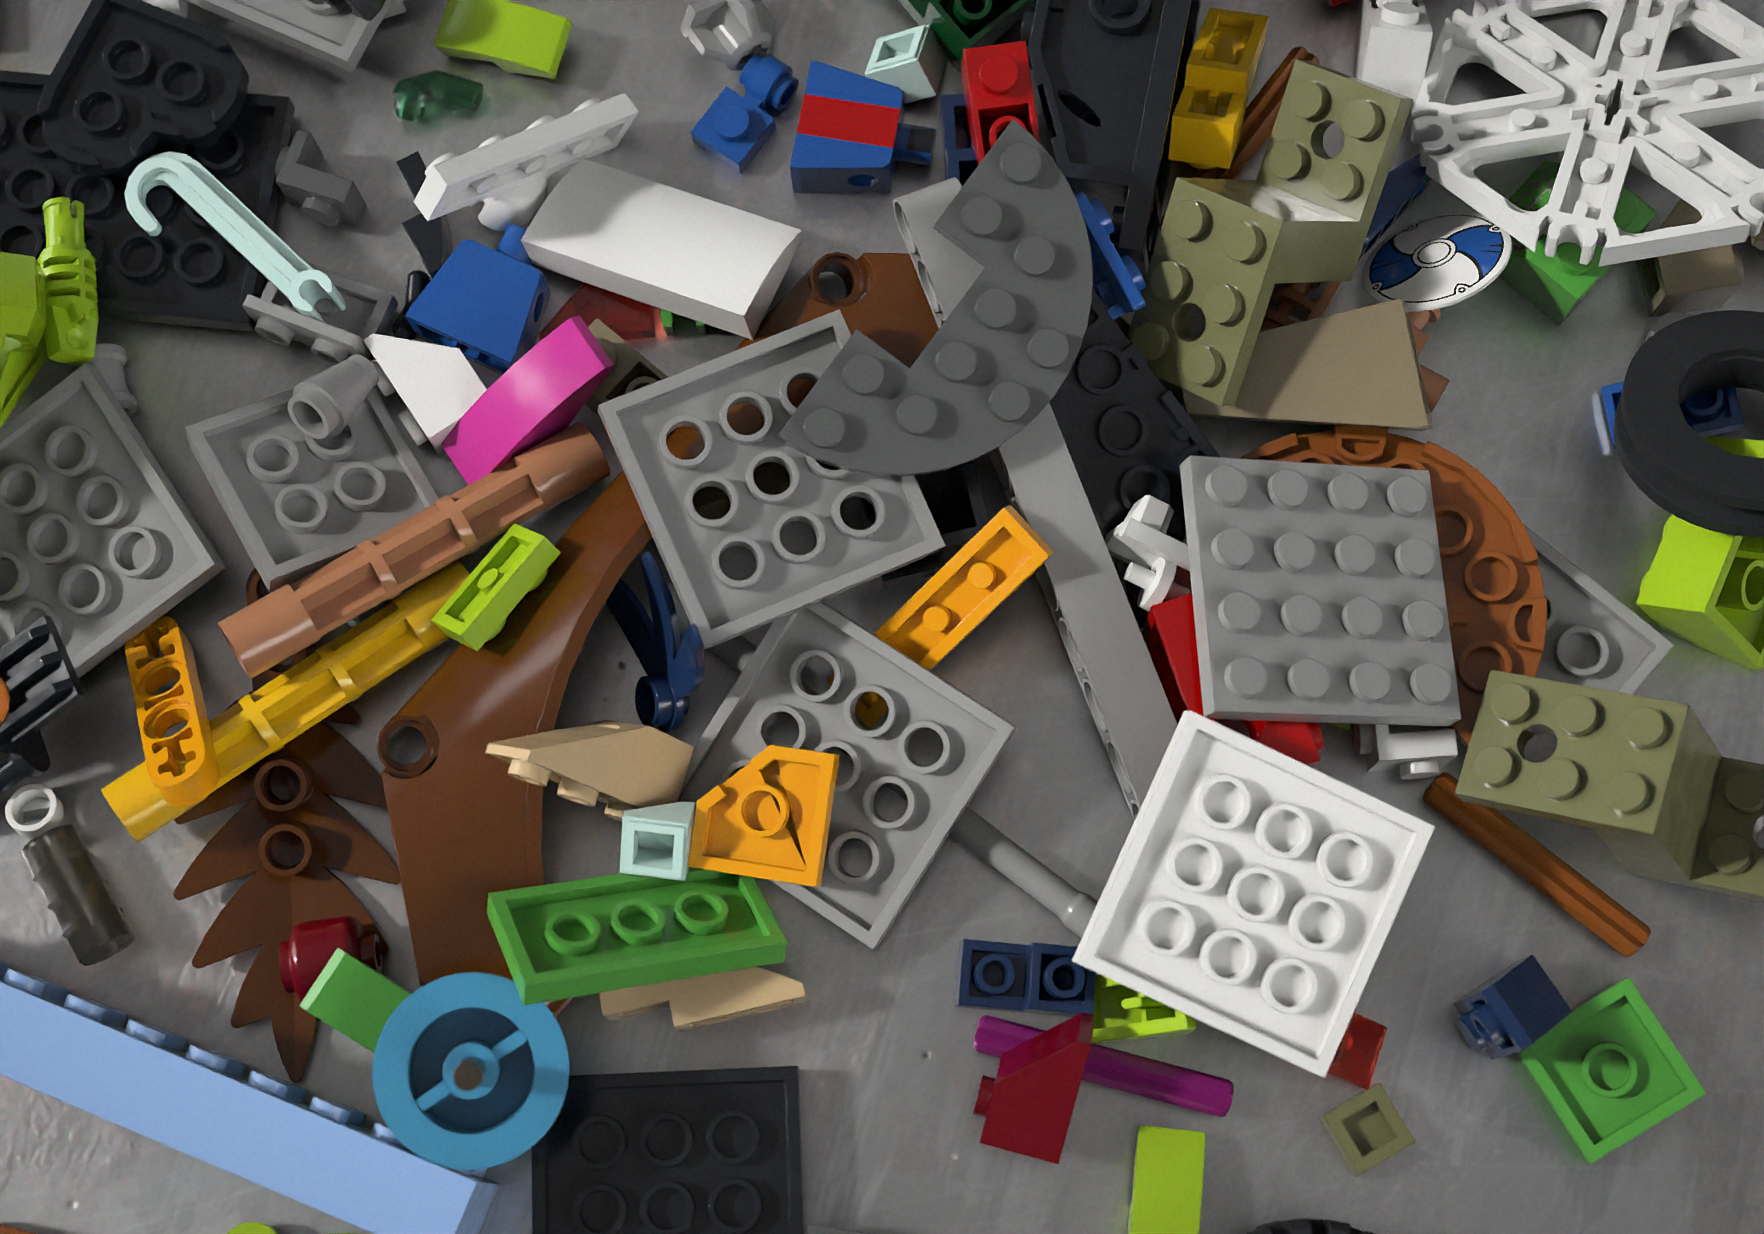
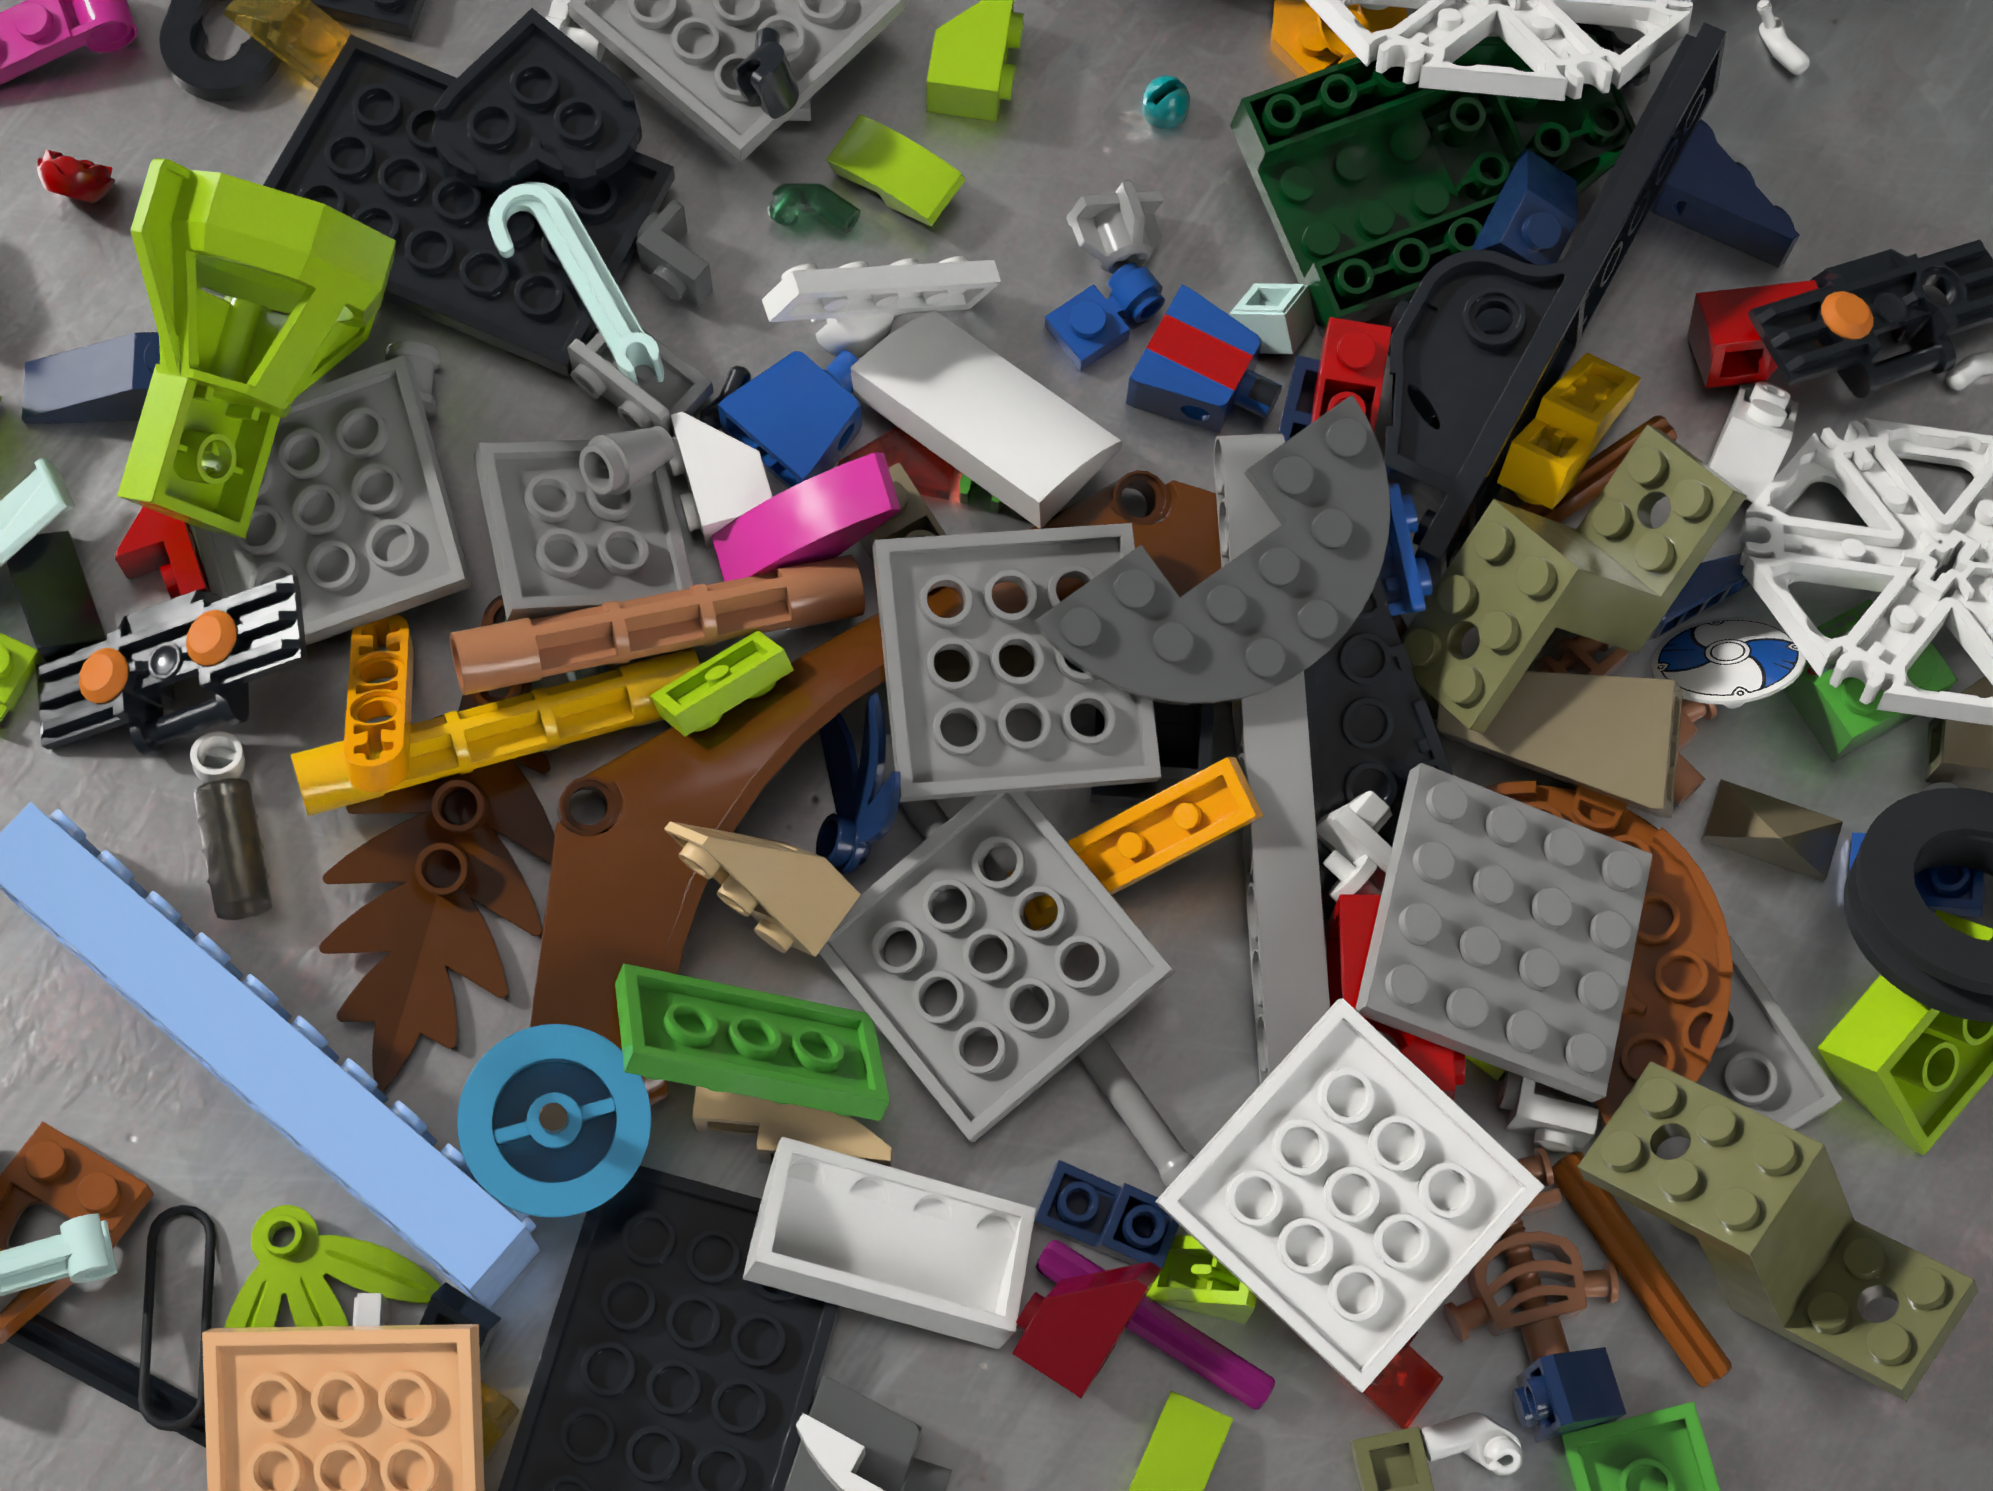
camera: 10 degrees right, 5 degrees down
lime hinge [37,197,98,367] -> none
dark red head [279,916,382,1002] -> none
bright green slope [299,948,414,1053] -> none
black slope [396,151,453,279] -> none
light aqua slope [620,801,696,881] -> none
light orange plate [687,745,840,887] -> none
none -> white slope [743,1137,1036,1349]
none -> white arm [1420,1412,1523,1476]
none -> nougat piece [1443,1146,1619,1364]
none -> dark tan slope [1701,779,1843,882]

